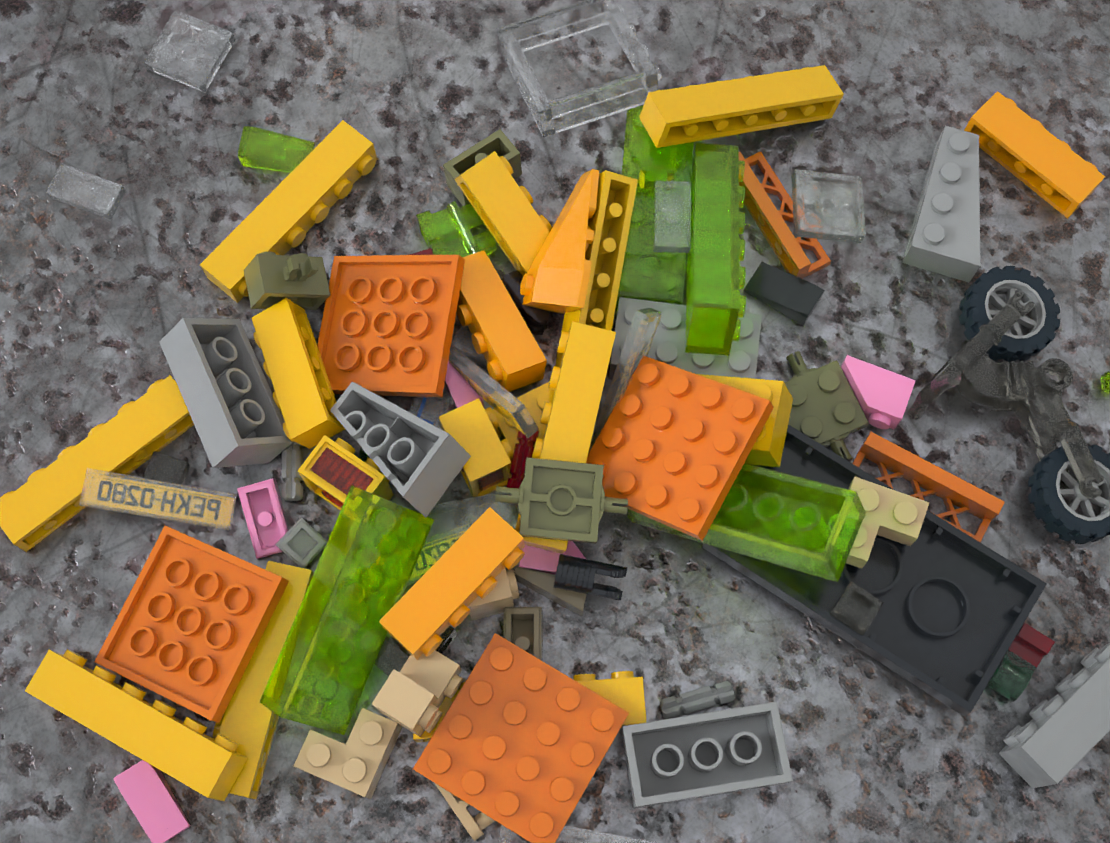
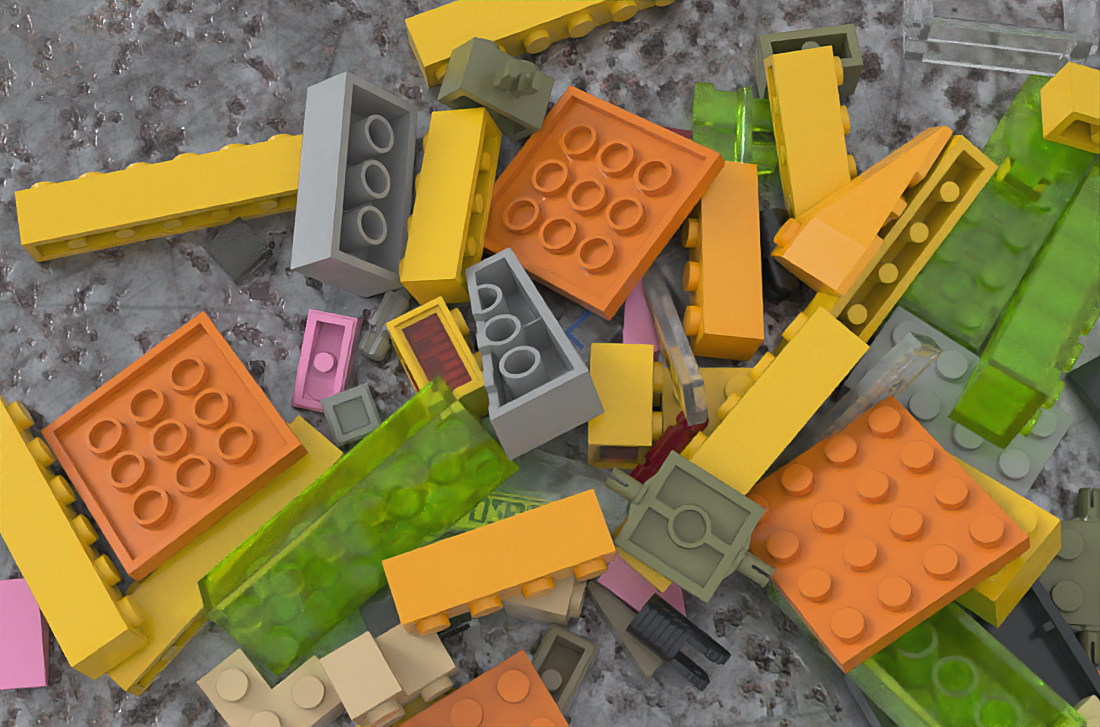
camera: 30 degrees right, 0 degrees up
clear tile [79,468,237,531] -> none
clear plate [654,180,691,253] -> none

